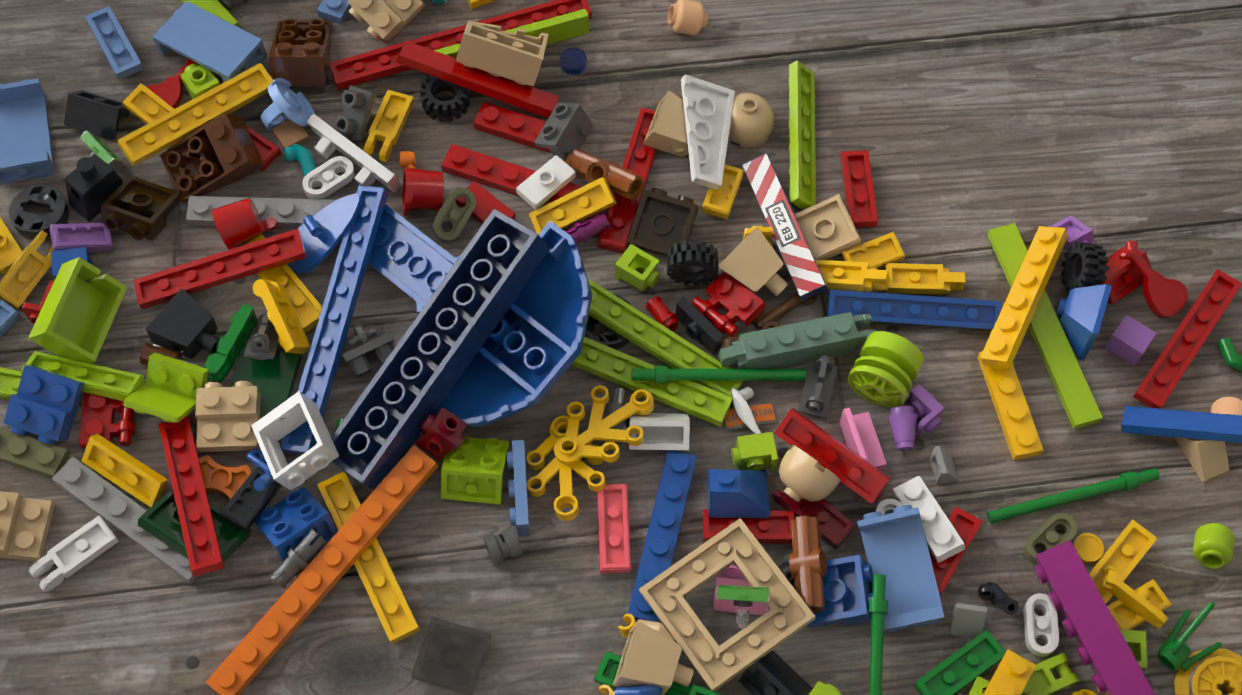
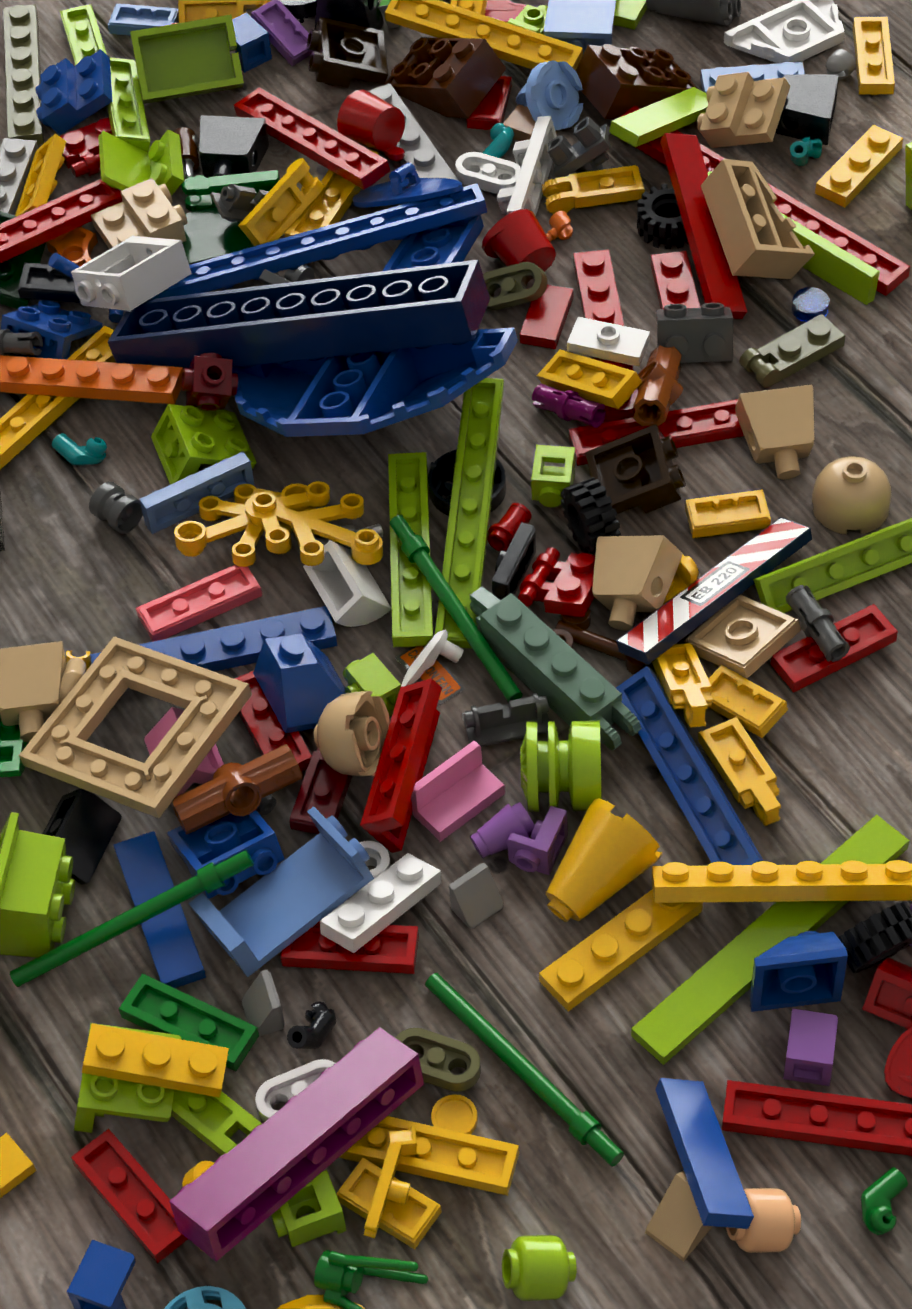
camera: 70 degrees right, 10 degrees down
white wing [681,74,735,190] -> none
bright green piece [716,585,771,629] -> none
none -> teal arm [52,433,107,465]
none -> blue tile [113,831,206,988]
none -> yellow cone [545,798,662,922]
none -> lime tile [609,87,708,148]
none -> olive plate [739,314,845,388]
none -> dark grey pin [786,585,850,662]

